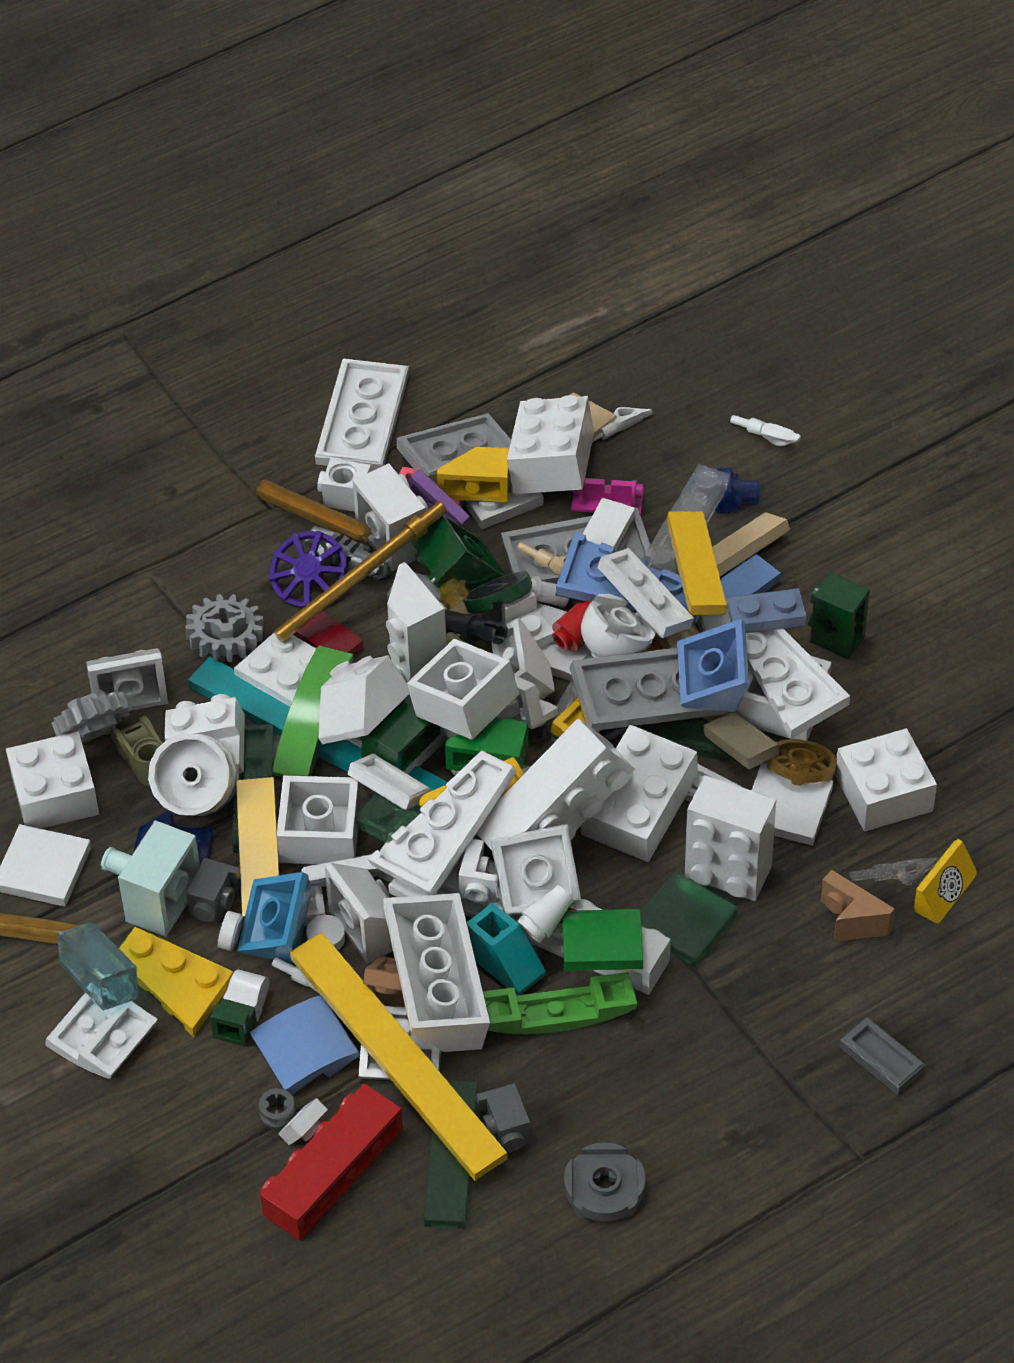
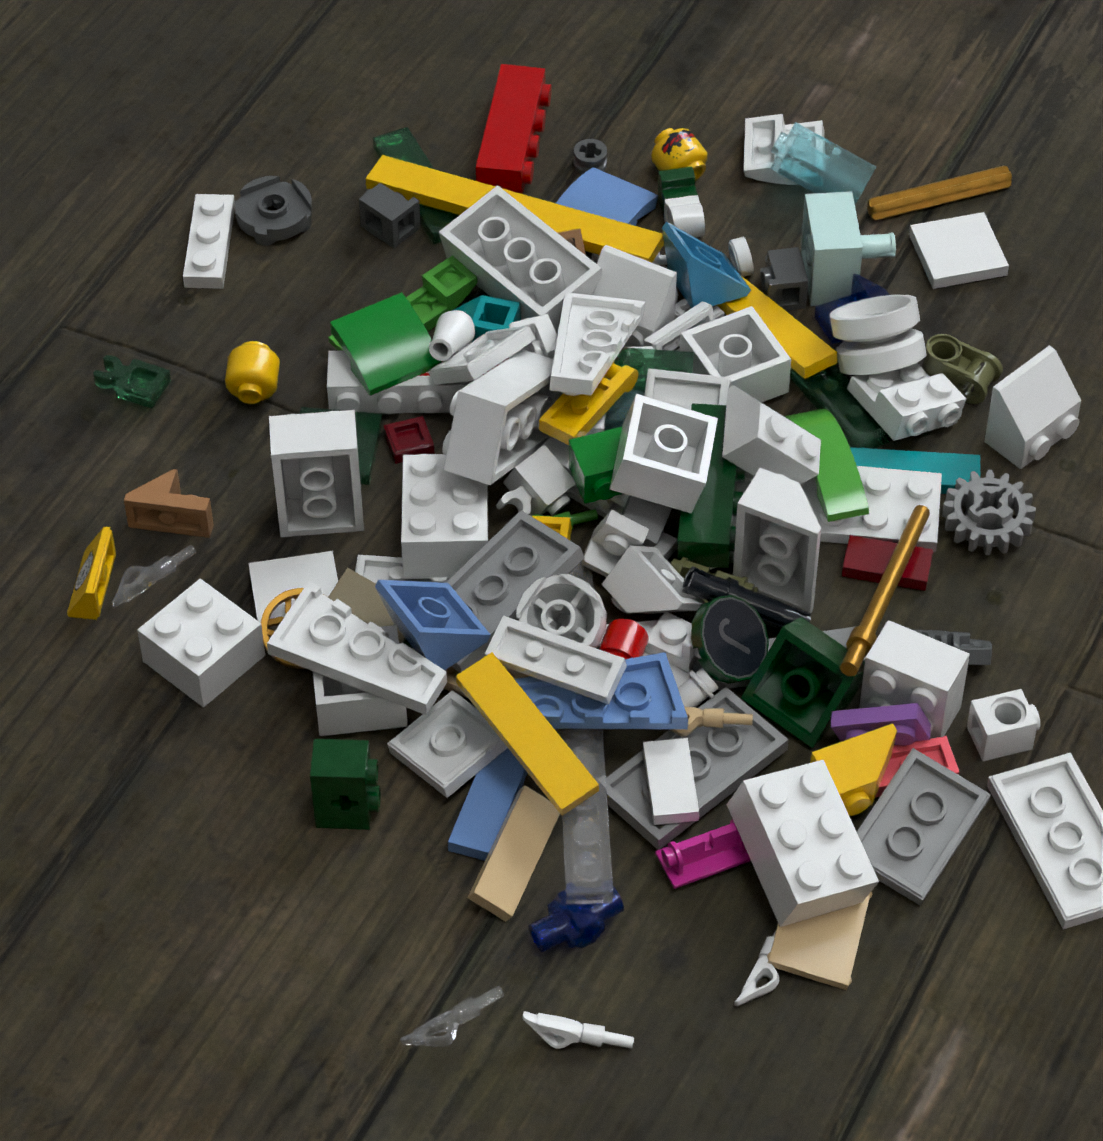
camera: 150 degrees right, 0 degrees up
white brick [6,731,99,829] -> none
light grey gear [51,690,132,743] -> none
yellow wing [114,927,234,1037] -> none
pearl gold axle [256,480,372,544] -> none
dark purple wheel [269,530,347,607] -> none
white plate [278,1098,328,1145] -> none
clear yellow plate [437,578,470,610] -> none
sand blue plate [727,588,806,633] -> none
dark grey tile [839,1017,926,1095] -> none
none -> clear green plate [93,355,171,409]
none -> white plate [183,194,235,289]
none -> yellow head [225,341,280,404]
none -> dark red tile [384,416,435,464]
none -> clear hand [400,986,504,1047]
none -> yellow head [651,128,708,181]

